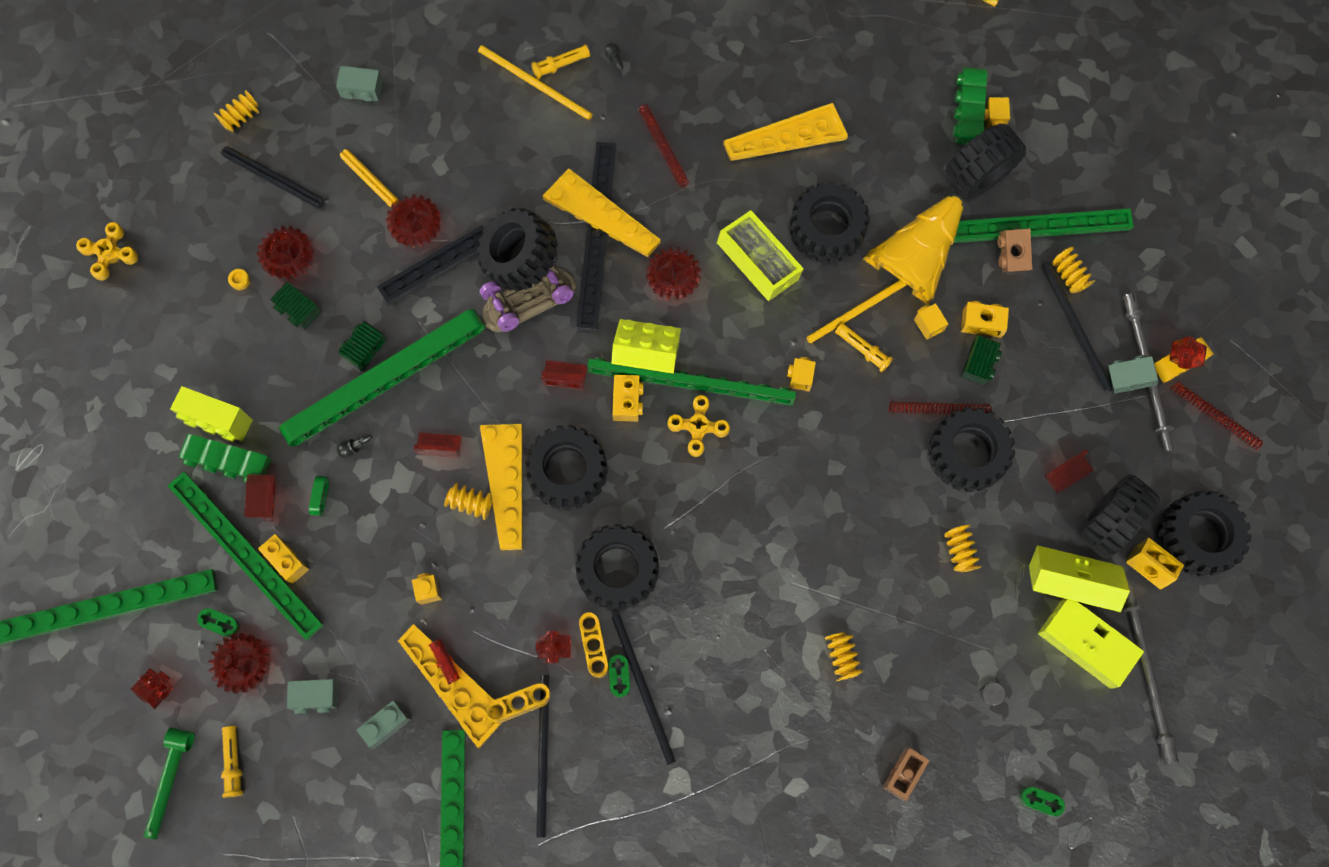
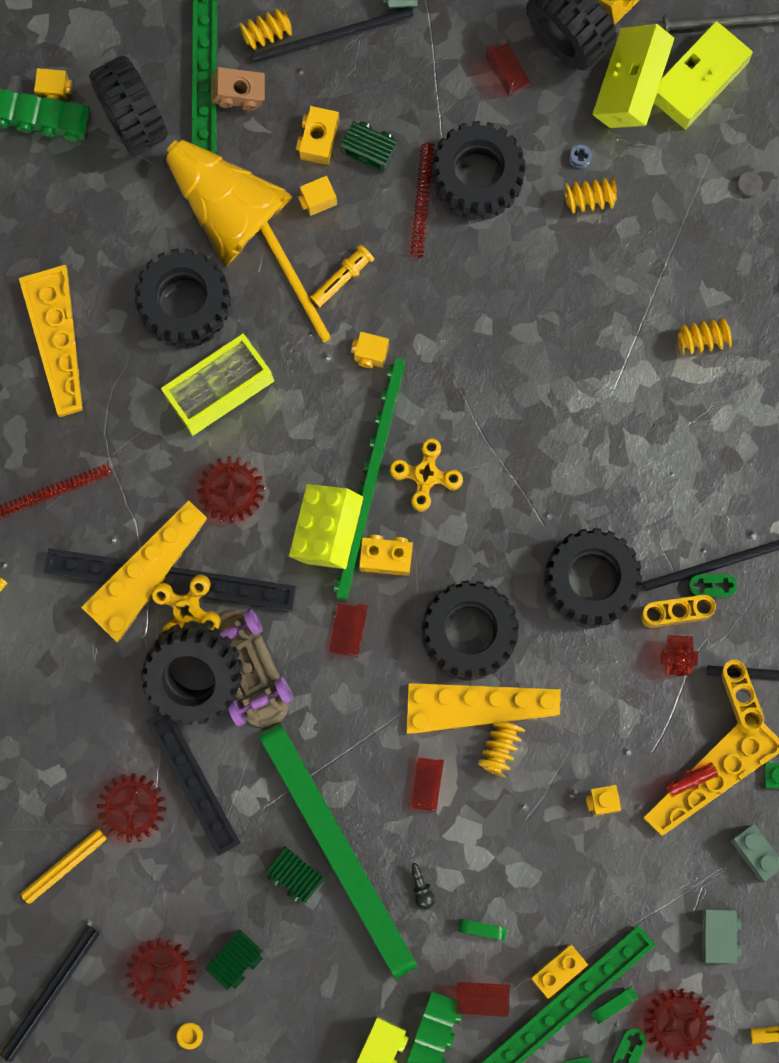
camera: 85 degrees left, 5 degrees up
none -> yellow gear [152,575,221,632]
none -> sand blue bush [569,144,592,169]
none -> green beam [590,986,638,1024]

